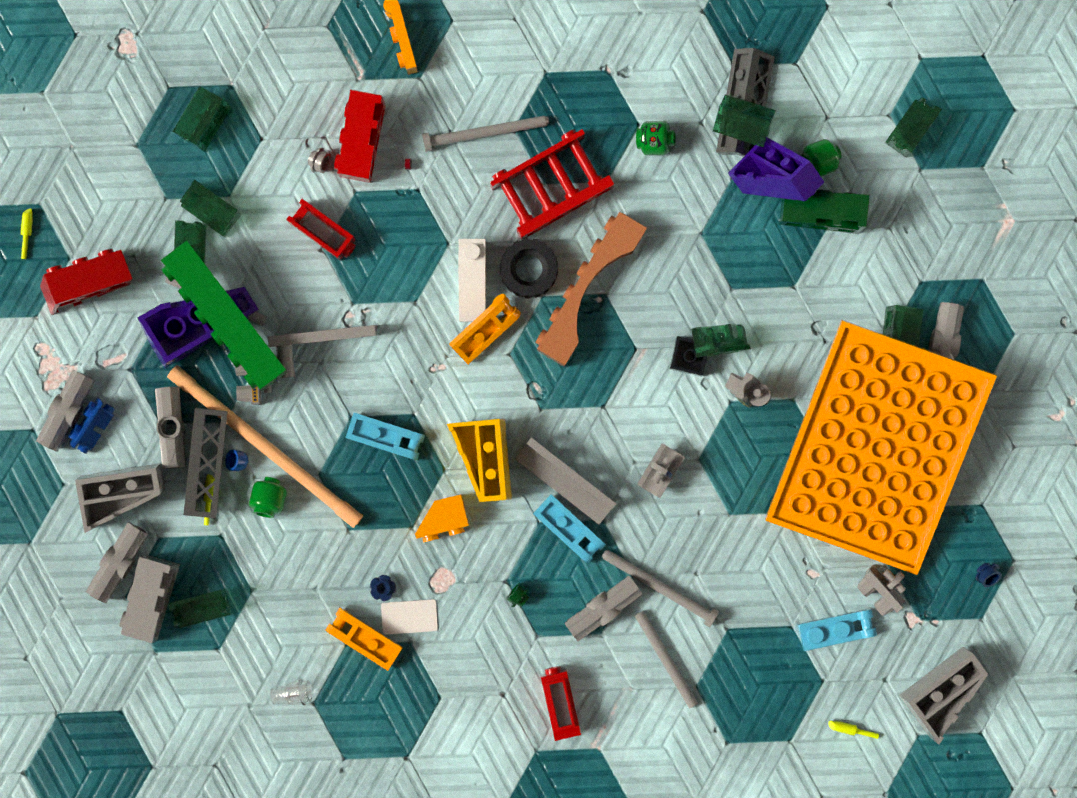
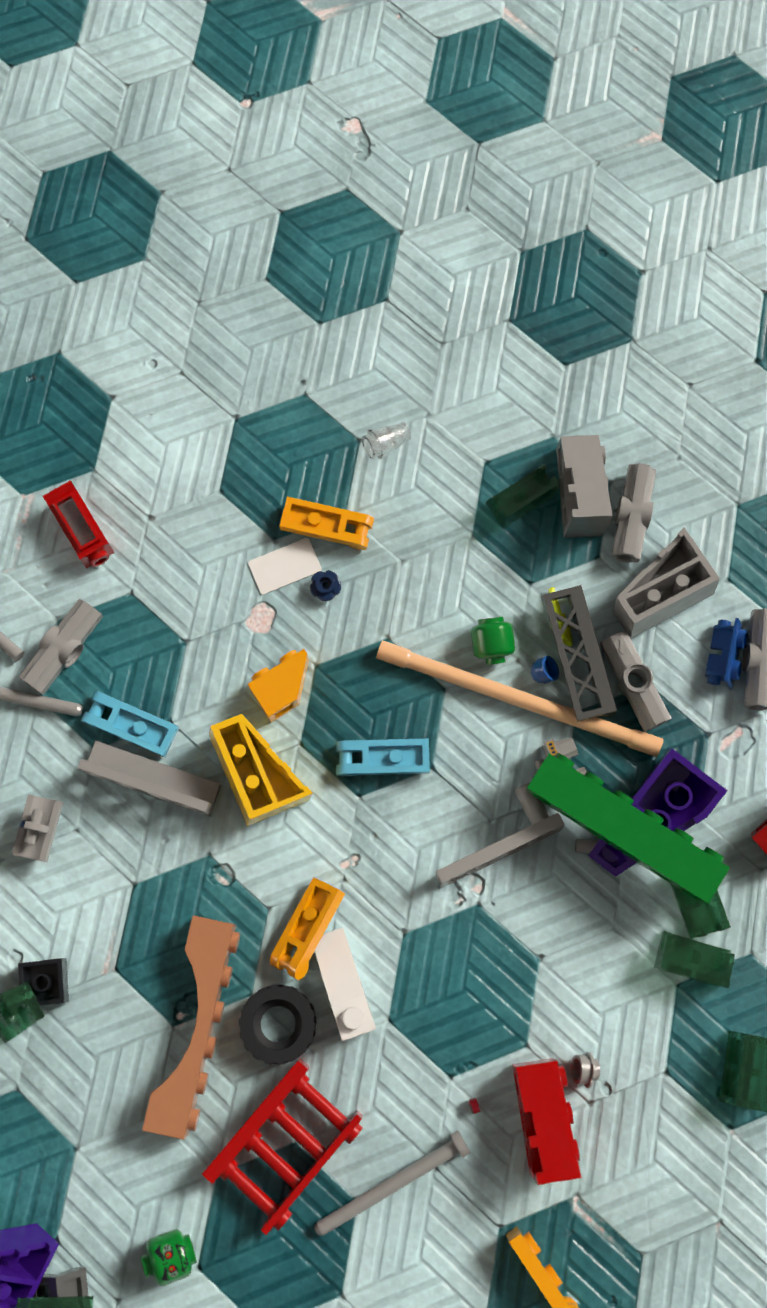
camera: 165 degrees right, 10 degrees down
window [286,199,356,260] -> none
dark green plate [506,582,530,608] -> none

